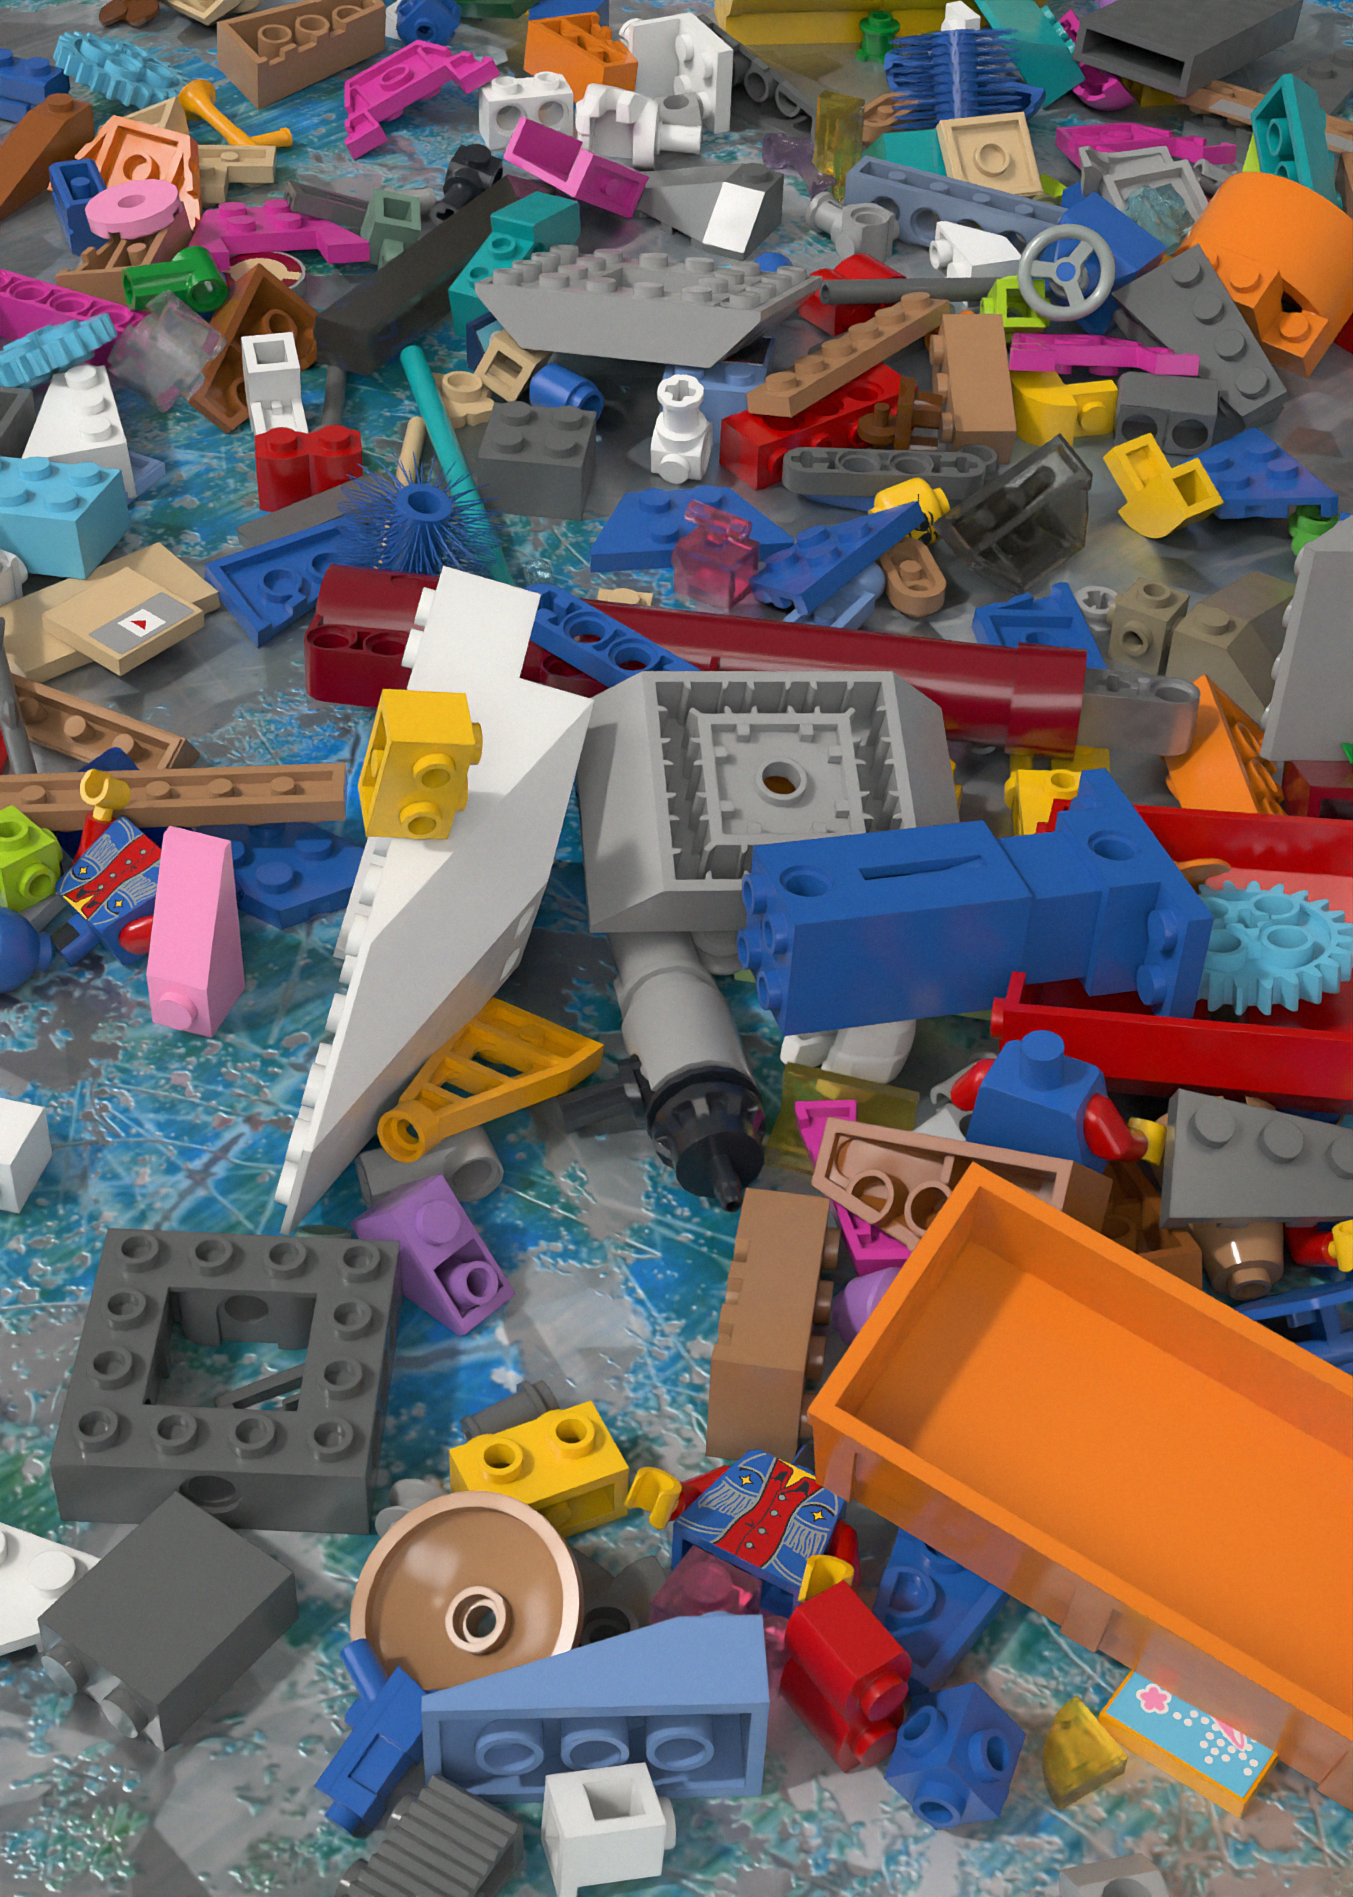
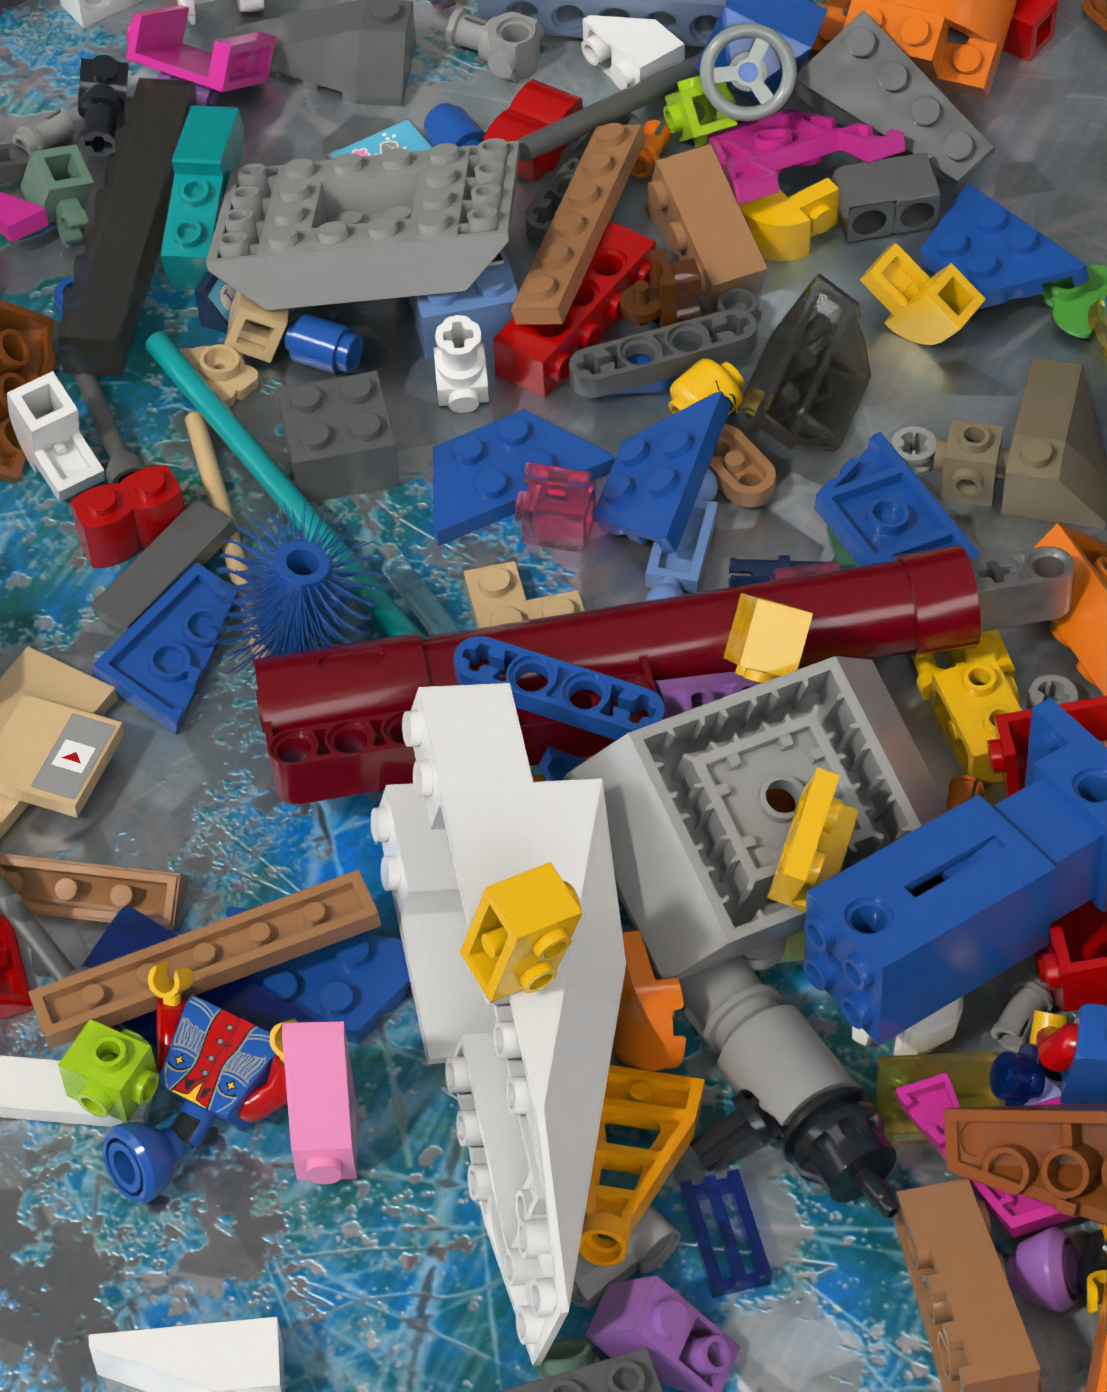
camera: 15 degrees left, 10 degrees up
none -> orange slope [613,930,686,1071]
none -> clear blue tile [680,1169,772,1298]
none -> yellow brick [723,593,813,683]
none -> yellow bracket [767,767,858,912]
none -> clear blue plate [990,1042,1045,1106]

